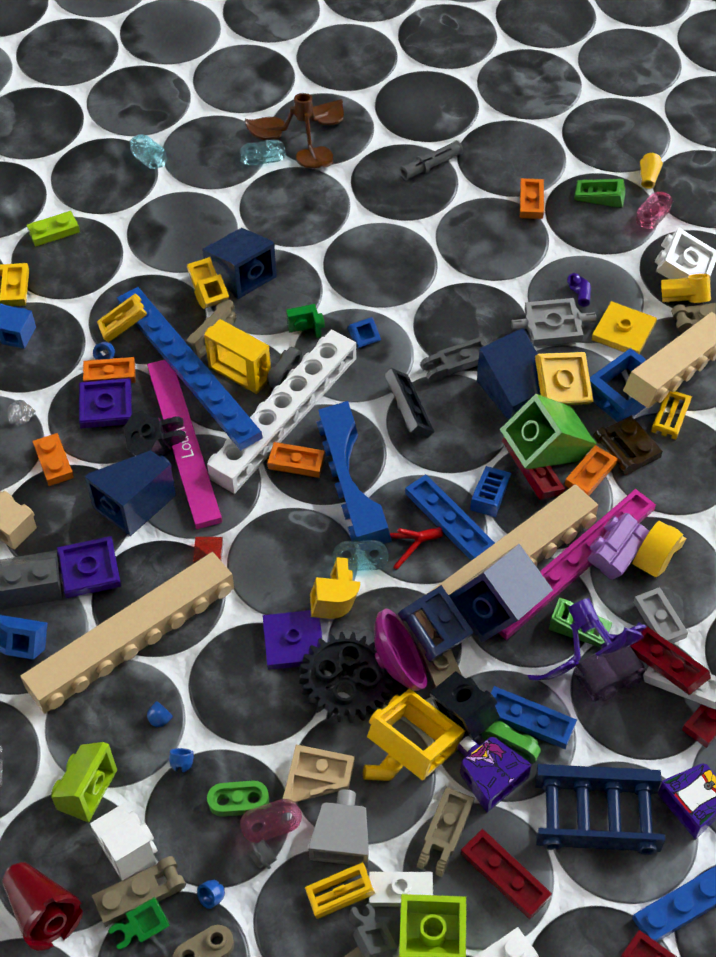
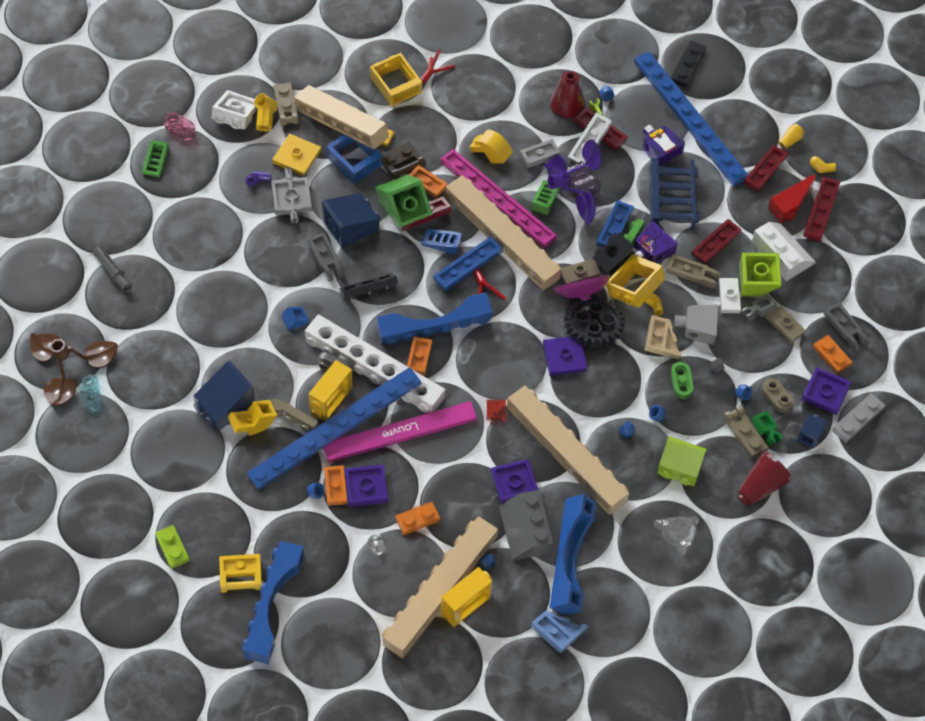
camera: 95 degrees left, 5 degrees up
dark blue slope [85,450,176,537] -> none
white brick [90,804,158,881] -> none
yellow tile [97,294,147,343] -> none
black hinge [124,411,186,457] -> none
clear light blue plate [130,135,167,169] -> none
clear pink plate [240,799,302,843] -> none
green bracket [286,304,325,338] -> none
yellow tile [305,862,376,919] -> none
yellow brick [310,557,360,619] -> none
clear light blue plate [333,541,388,571] -> none
dark blue plate [398,585,474,662] -> none
slope [449,544,553,642] -> none
orange plate [520,178,544,219] -> none
yellow plate [535,352,593,405] -> none
medium lavender brick [587,513,650,580] -> none
dark red plate [627,626,711,695] -> none
yellow cone [640,153,663,189] -> none

